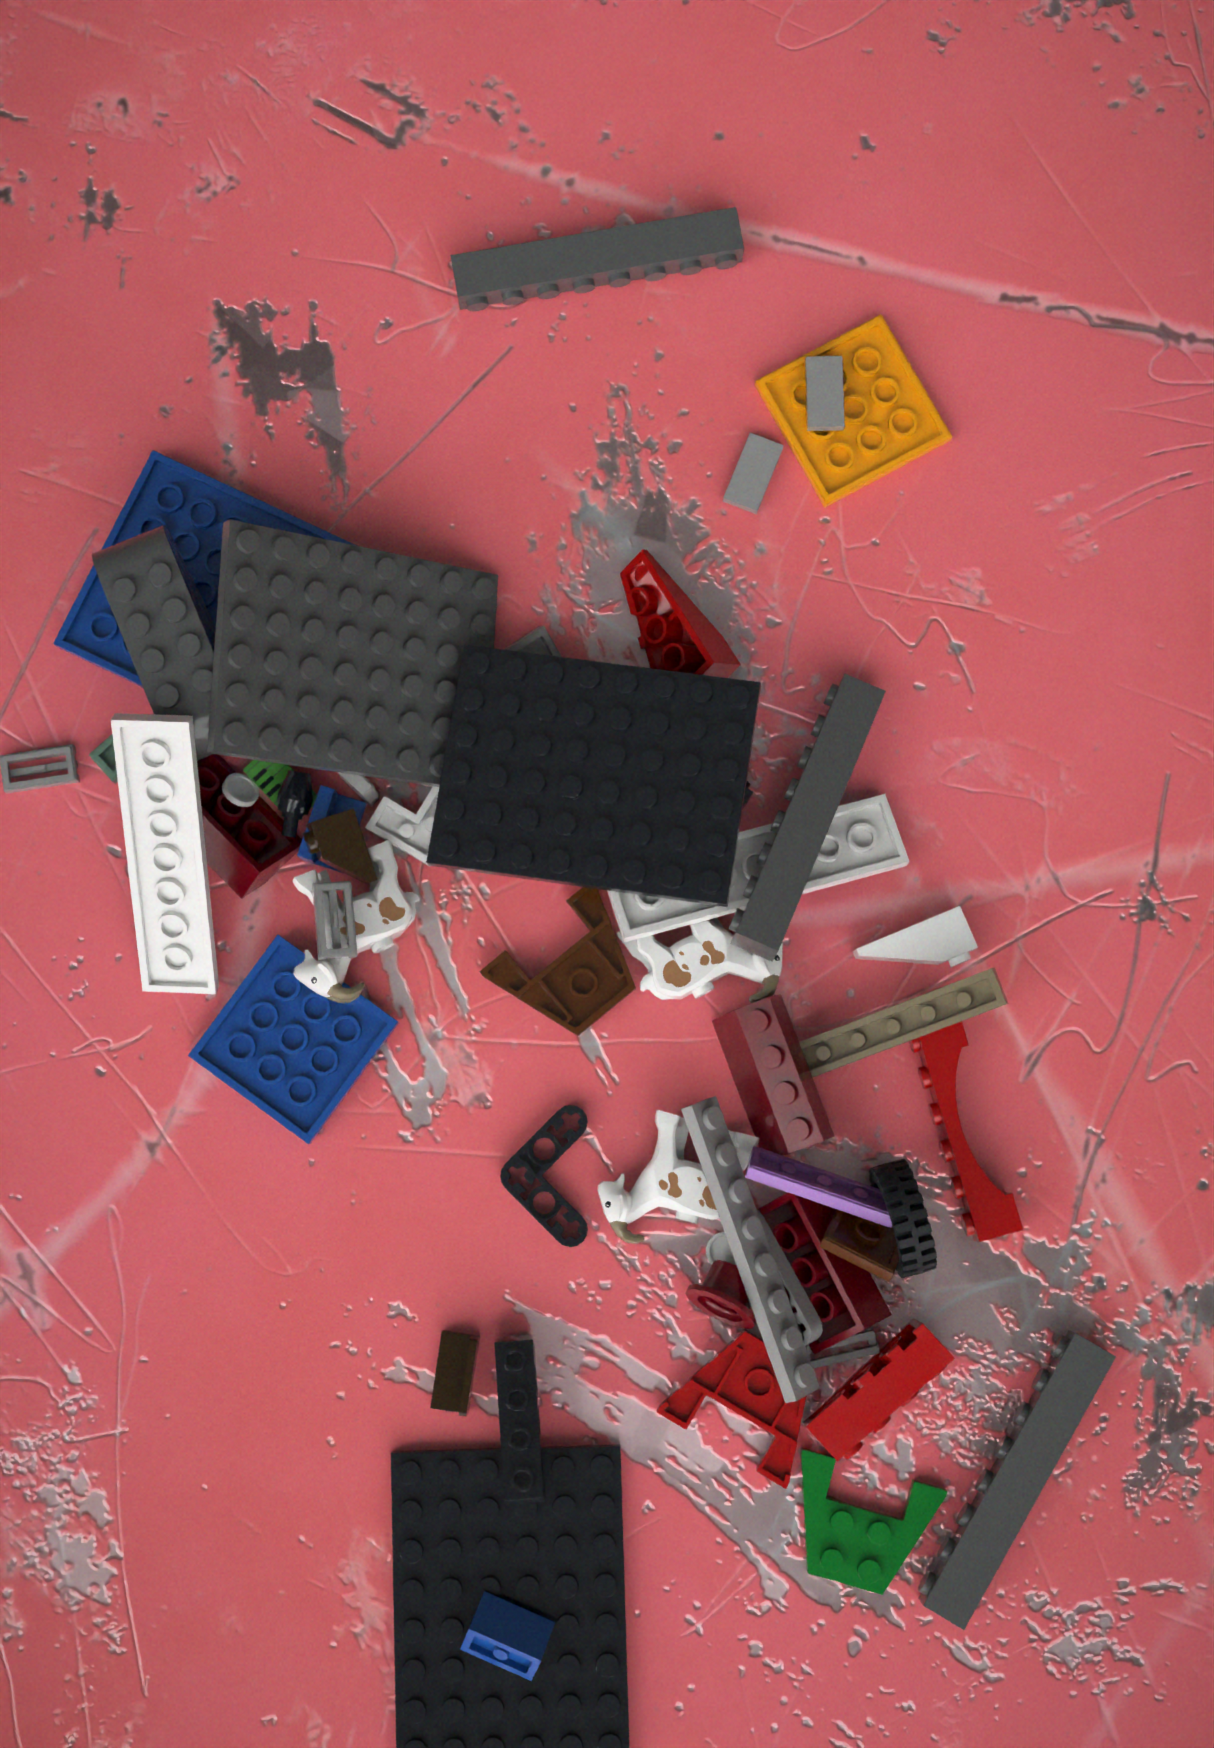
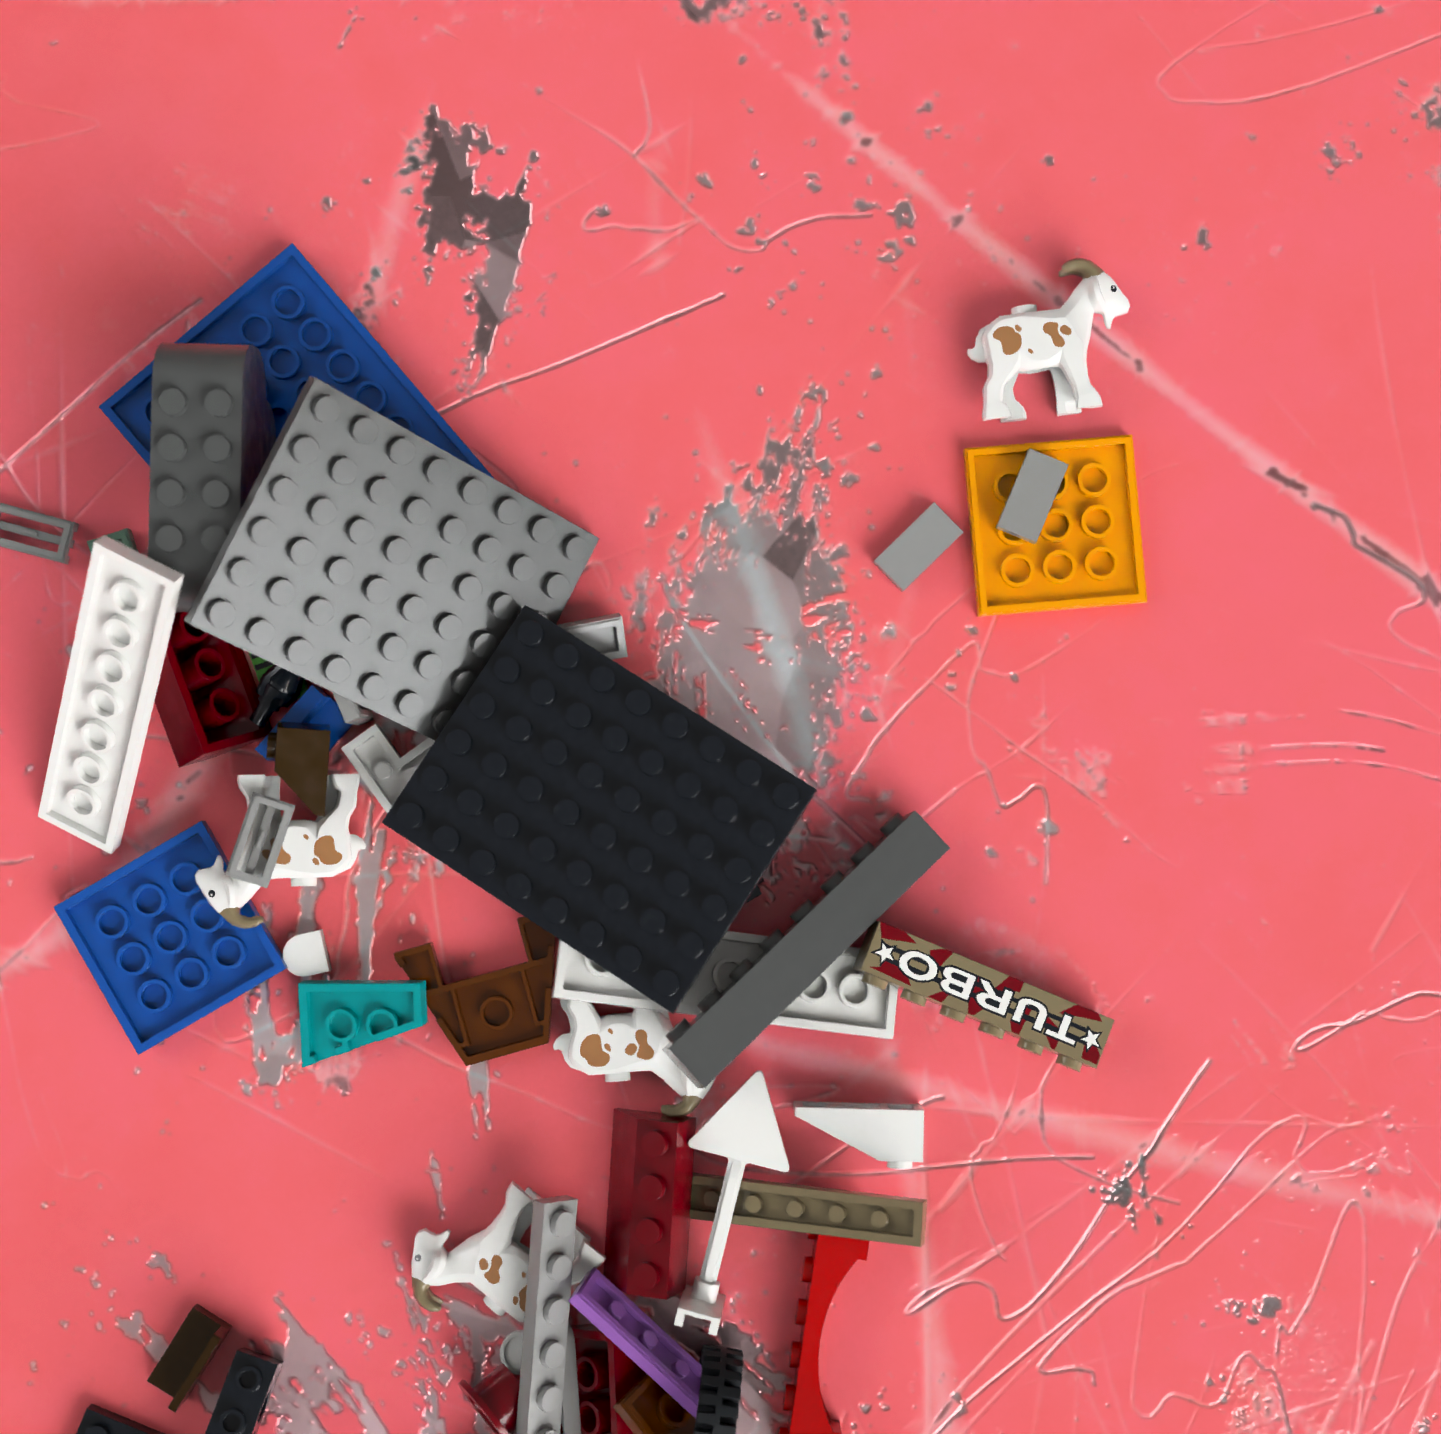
camera: 20 degrees right, 5 degrees up
white piece [222,773,259,807] -> none
dark grey brick [450,207,744,311] -> none
black beam [500,1105,588,1247] -> none
red wedge [620,549,741,678] -> none
none -> white tile [283,929,332,977]
none -> teal wing [298,980,428,1068]
none -> white piece [674,1070,790,1336]
none -> brick [852,921,1114,1072]
none -> white animal [967,258,1130,423]

